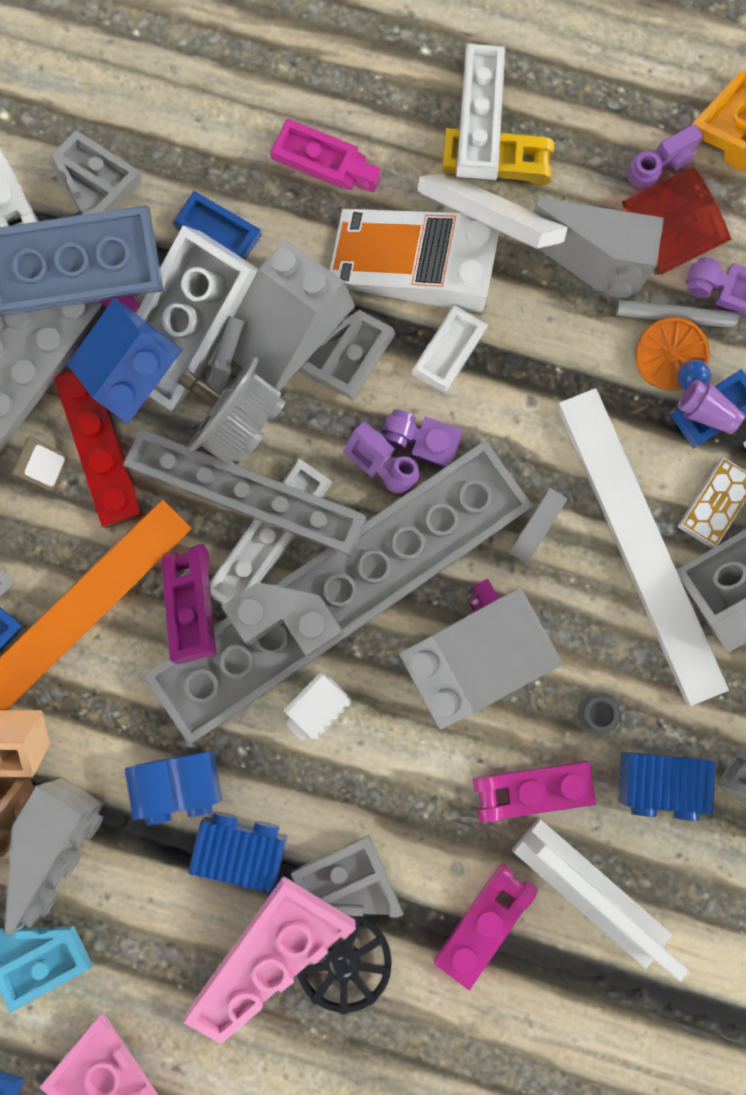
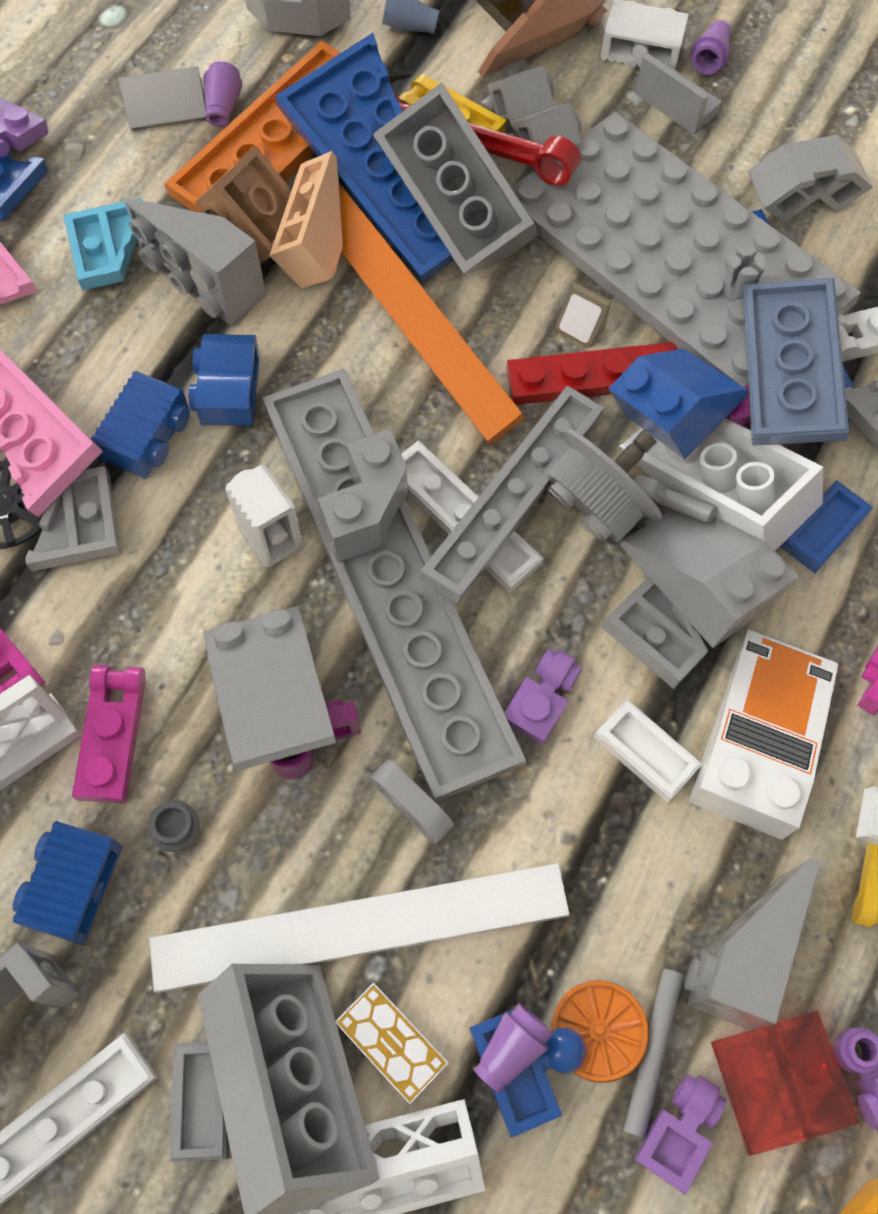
camera: 100 degrees right, 15 degrees down
magenta plate [162,544,217,665] -> none
medium lavender plate [343,421,419,494] -> none
white tile [417,173,568,249] -> none

